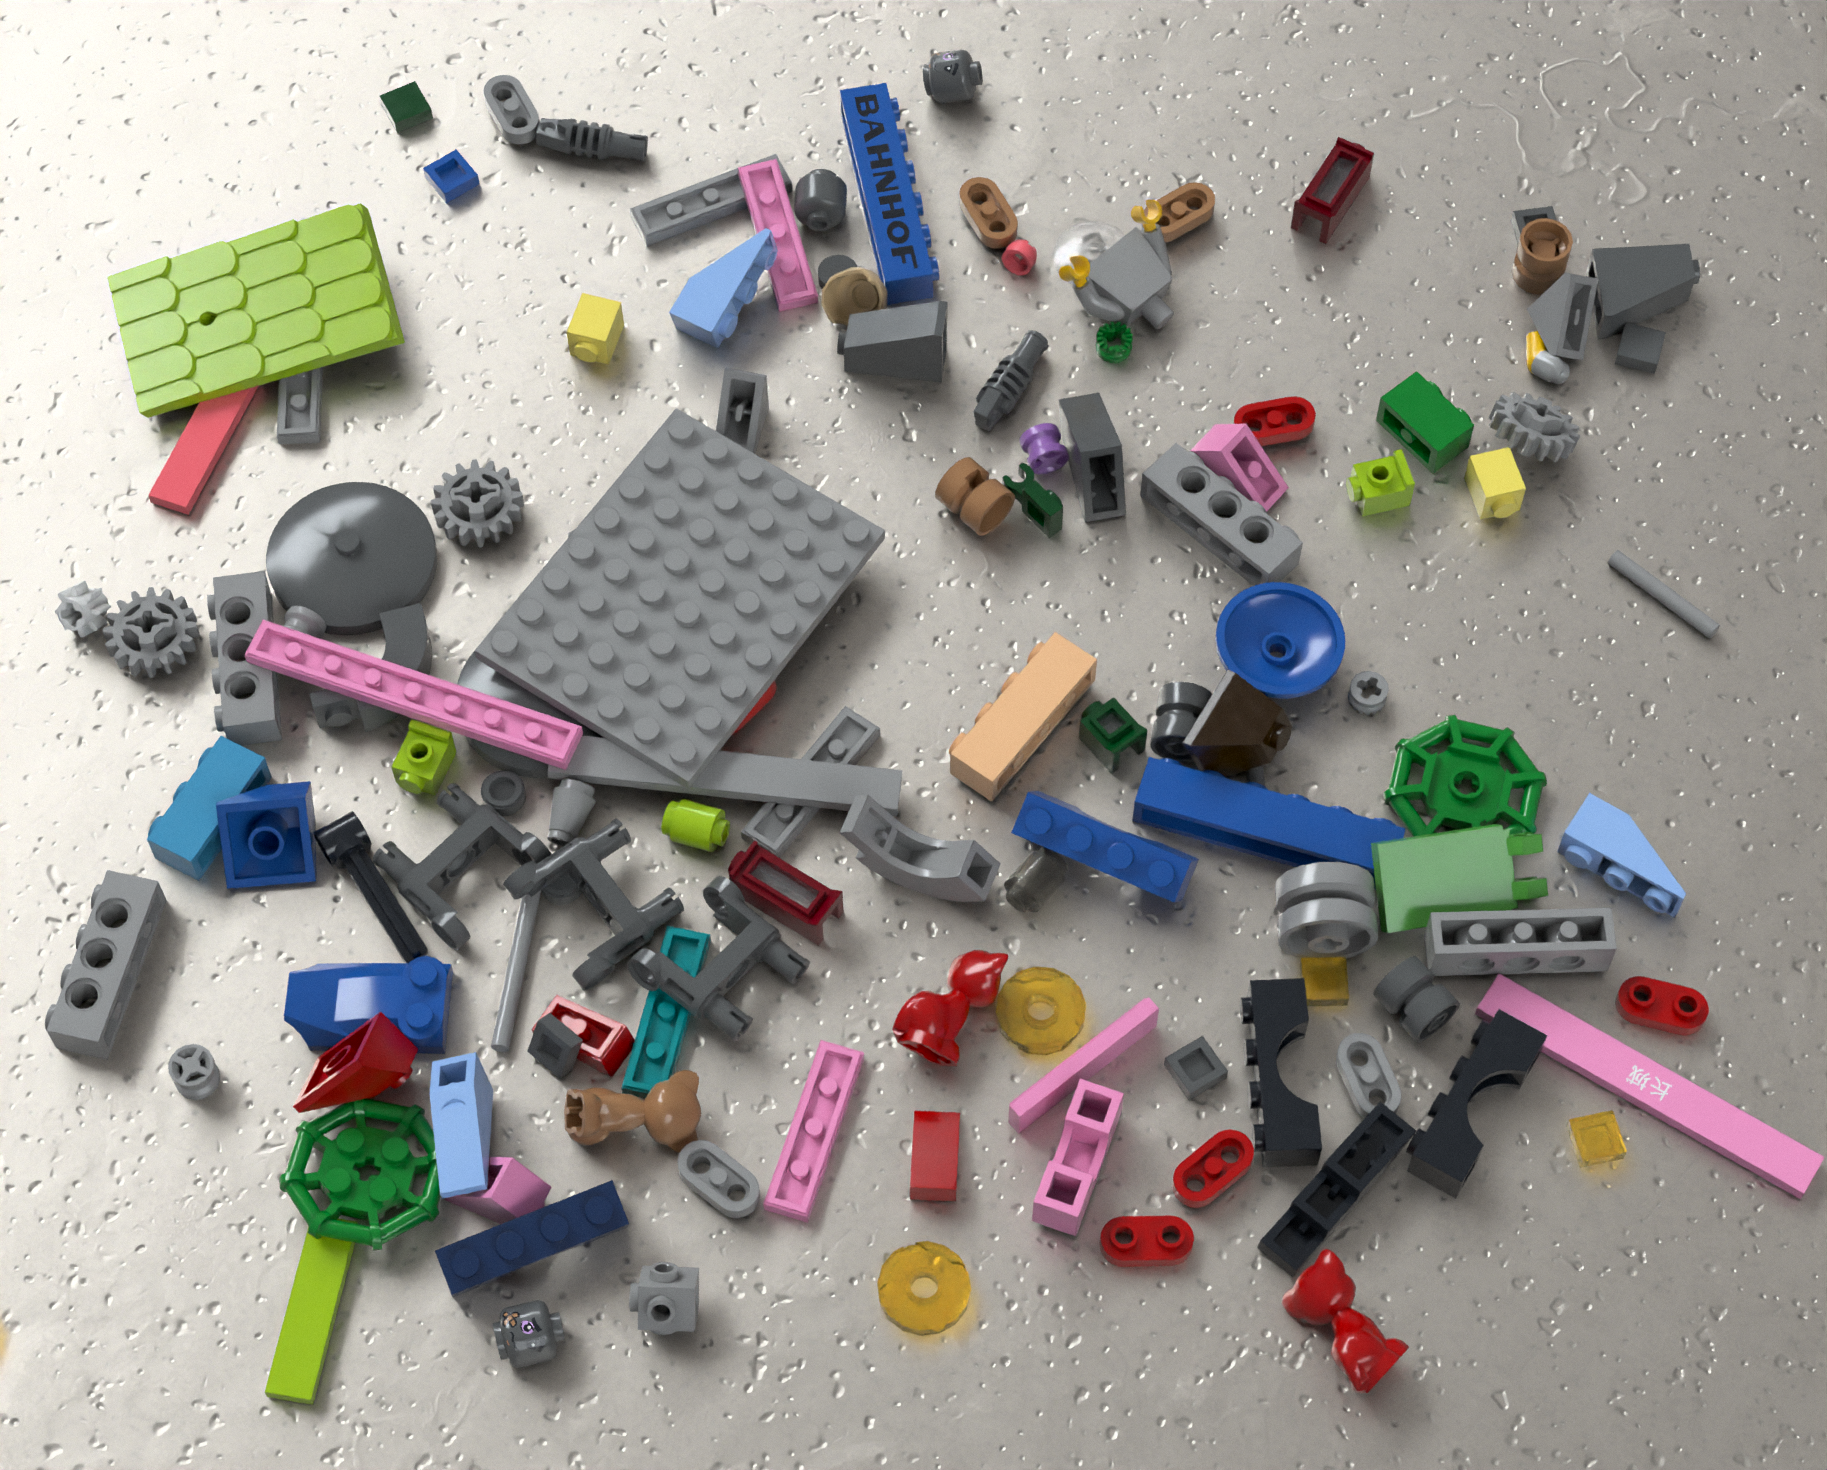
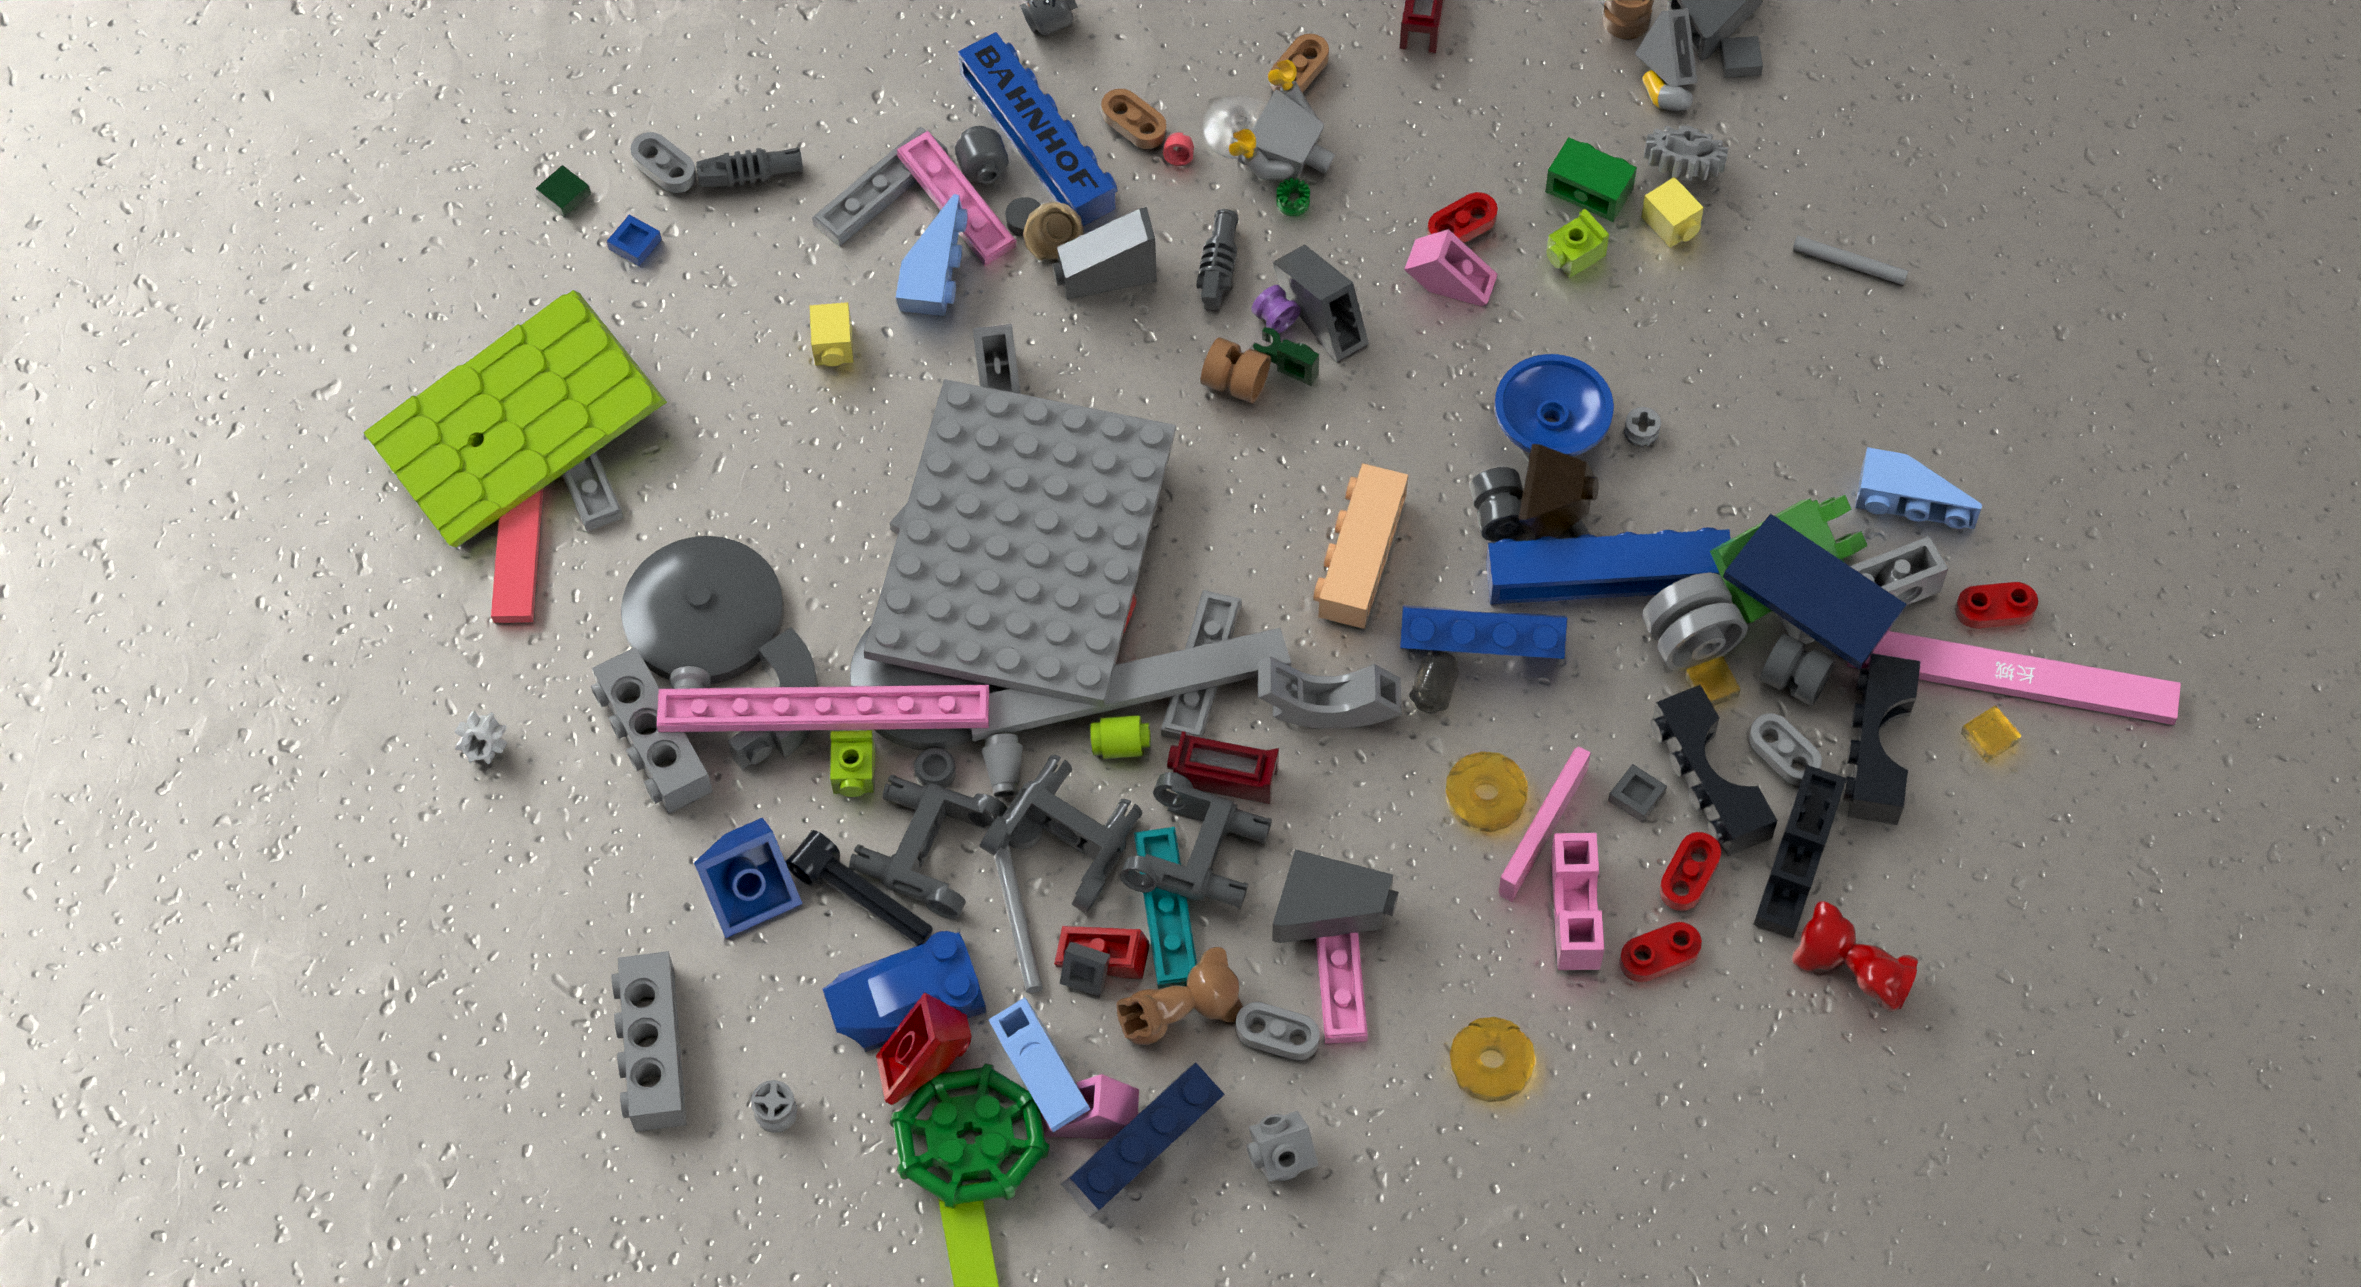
camera: 20 degrees left, 0 degrees up
light grey gear [103,587,200,678] -> none
dark azure brick [147,736,272,881] -> none
light grey gear [431,459,524,547] -> none
dark grey head [493,1300,565,1368] -> none
red animal [892,950,1009,1067] -> none
red slope [910,1111,960,1201] -> none
dark green window [1079,697,1147,774] -> none
light grey brick [1140,443,1303,586] -> none
green plate [1383,714,1547,837] -> none
none -> dark grey slope [1272,850,1399,943]
none -> dark blue tile [1723,513,1907,669]

